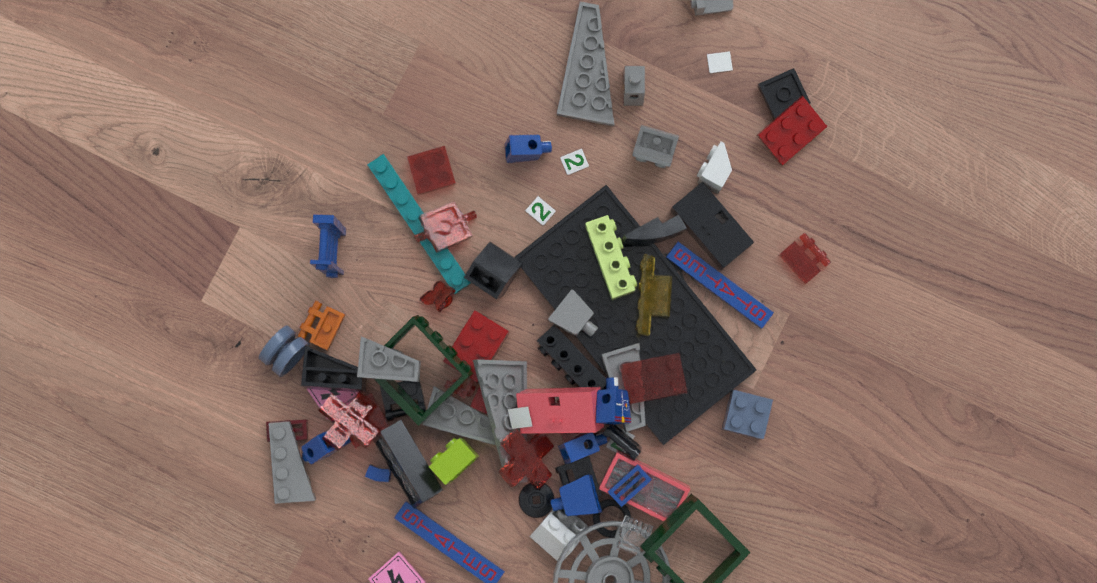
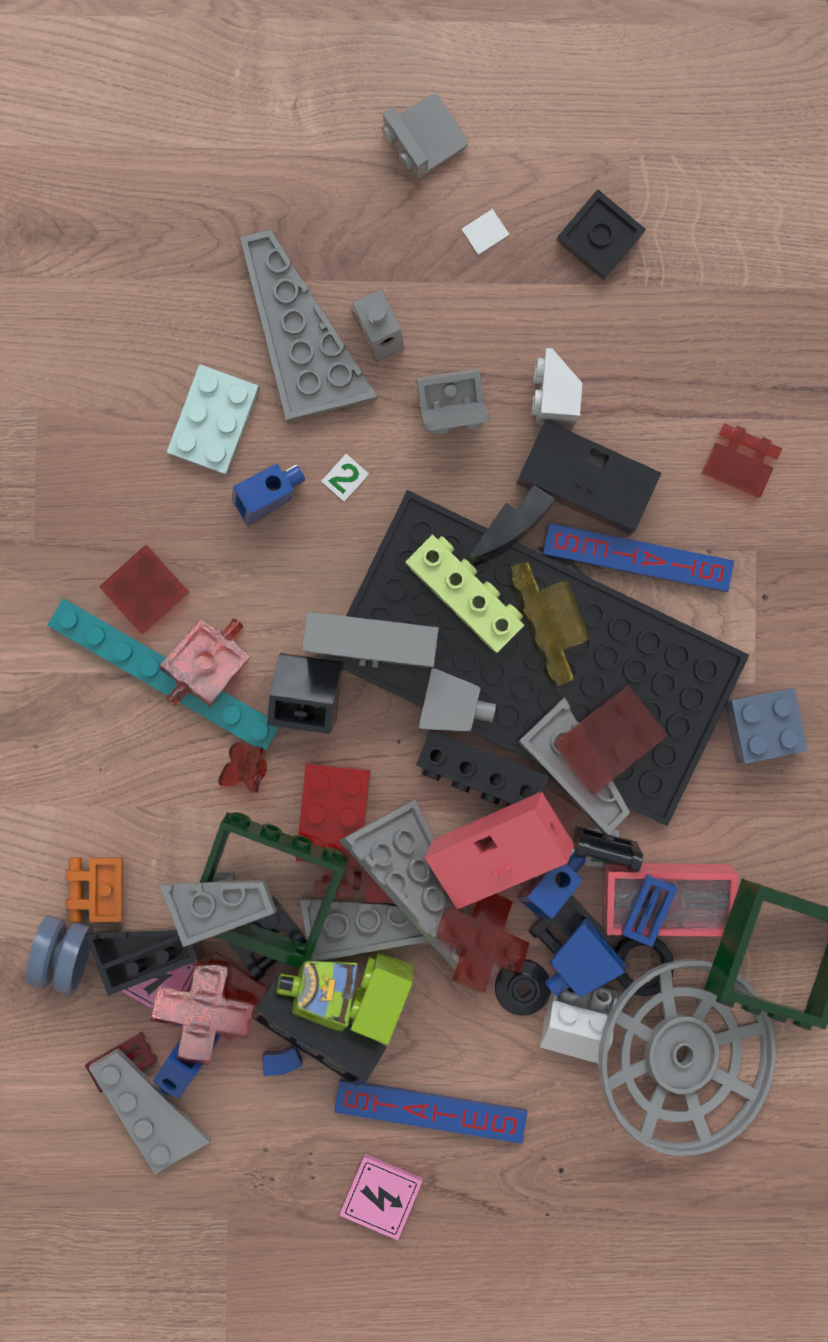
camera: 30 degrees left, 5 degrees up
blue fence [310,214,346,278] -> none
white sticker [508,407,532,429] -> none
white sticker [525,196,556,225] -> none
blue torso [596,377,631,425] -> none
clear piece [617,515,654,555] -> none
red plate [757,96,827,165] -> none
none -> light aqua plate [167,364,260,476]
none -> torso [276,961,358,1031]
none -> light grey brick [302,612,438,668]

